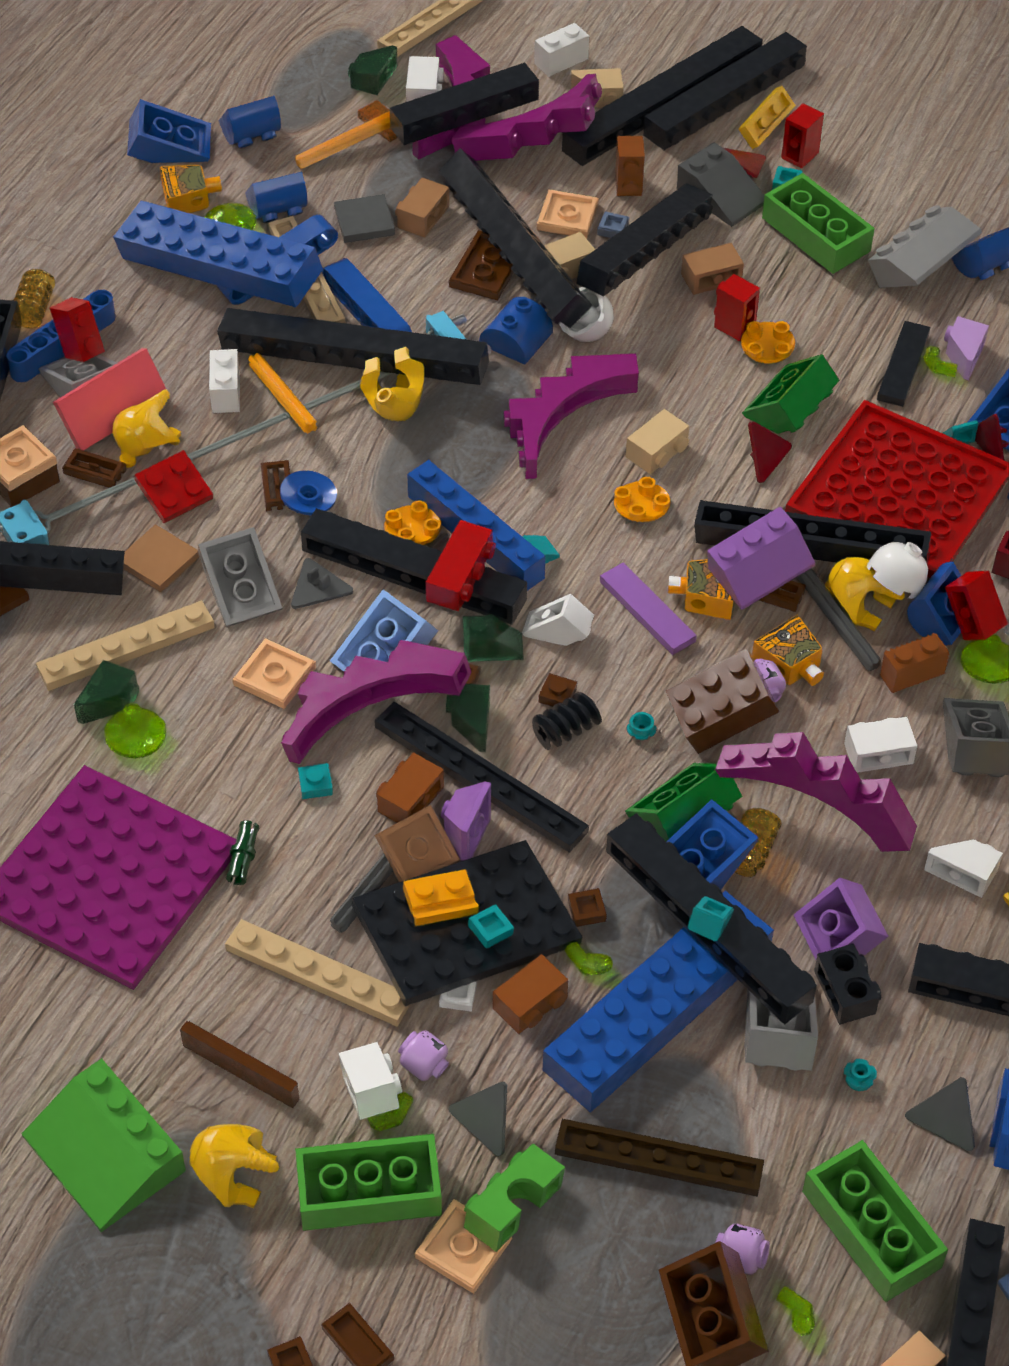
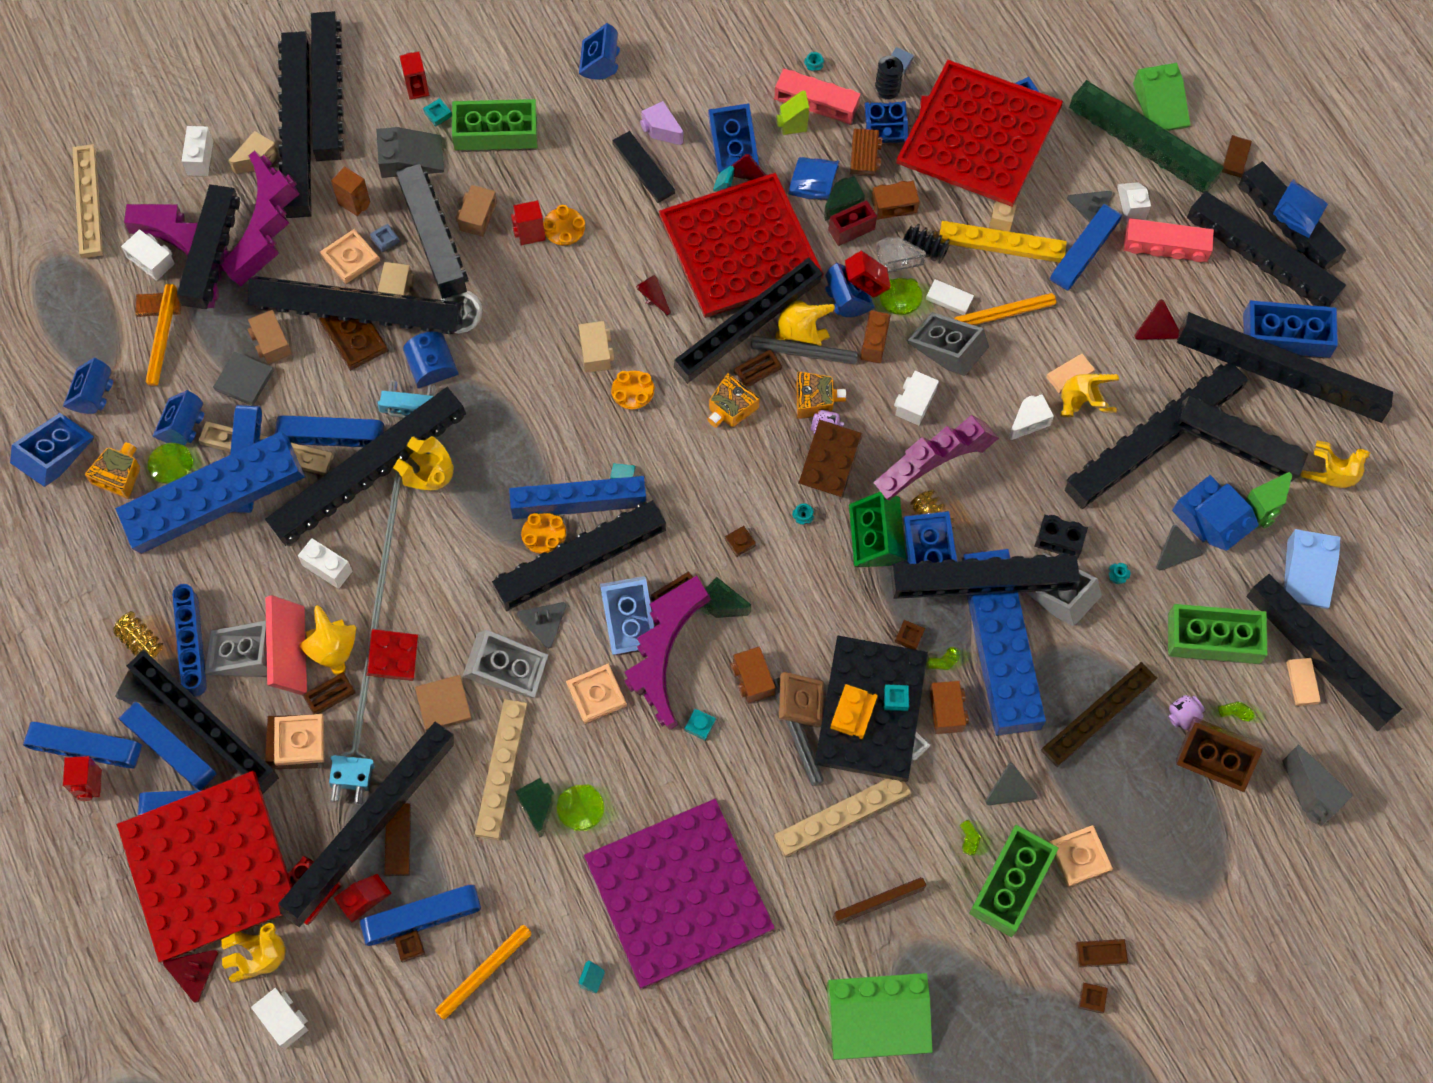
camera: 55 degrees left, 15 degrees up
red brick [49,297,105,362] -> none
yellow piece [189,1124,279,1208] -> none
dark green pin [226,820,260,885] -> none
light orange axle [248,353,317,434] -> none
reddish brown tile [261,460,290,511] -> none
blue dish [280,471,337,515] -> none
white brick [339,1042,402,1120] -> none
clear green slope [348,45,398,96] -> none
black plate [375,701,589,853] -> none
lavender head [398,1030,449,1081] -> none
red brick [426,520,496,612] -> none
medium lavender slope [441,781,491,862] -> none
clear green slope [463,615,524,662] -> none
bright green arch [464,1144,565,1252] -> none
magenta arch [503,354,639,479] -> none
white slope [522,594,594,646] -> none
black piece [532,692,602,750] -> none
medium lavender tile [600,563,696,655] -> none
teal slope [688,896,734,941] -> none
medium lavender slope [707,506,815,610] -> none
dark red piece [724,148,766,178] -> none
yellow plate [738,85,796,149] -> none
green slope [742,354,840,434] -> none
medium lavender slope [794,878,889,960] -> none
white cylinder [867,542,928,599] -> none
light grey slope [868,205,982,288] -> none
clear neon green arm [923,346,958,378] -> none

